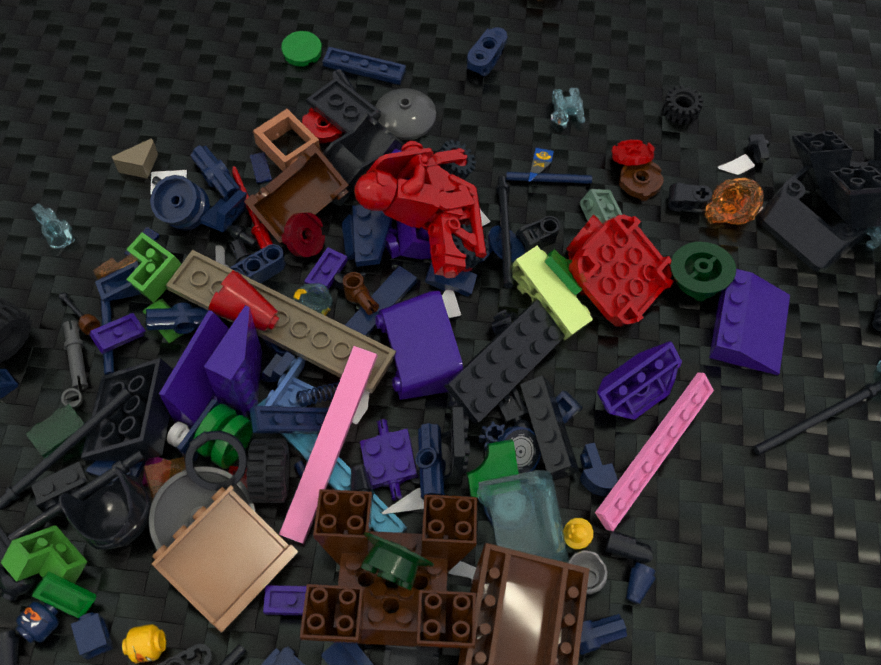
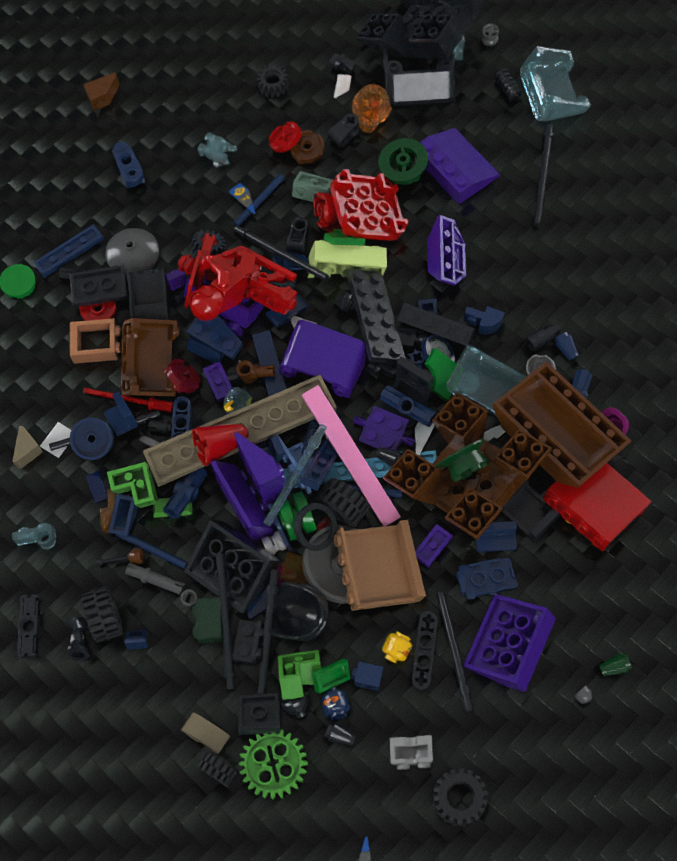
camera: 45 degrees left, 5 degrees up
dark purple plate [90,313,145,354] -> none
dark blue piece [191,145,241,201] -> none
clear blue window [250,152,272,183] -> none
yellow hat [563,518,593,550] -> none
bright pink tile [595,373,714,531] -> none
none -> clear light blue bar [263,424,327,526]

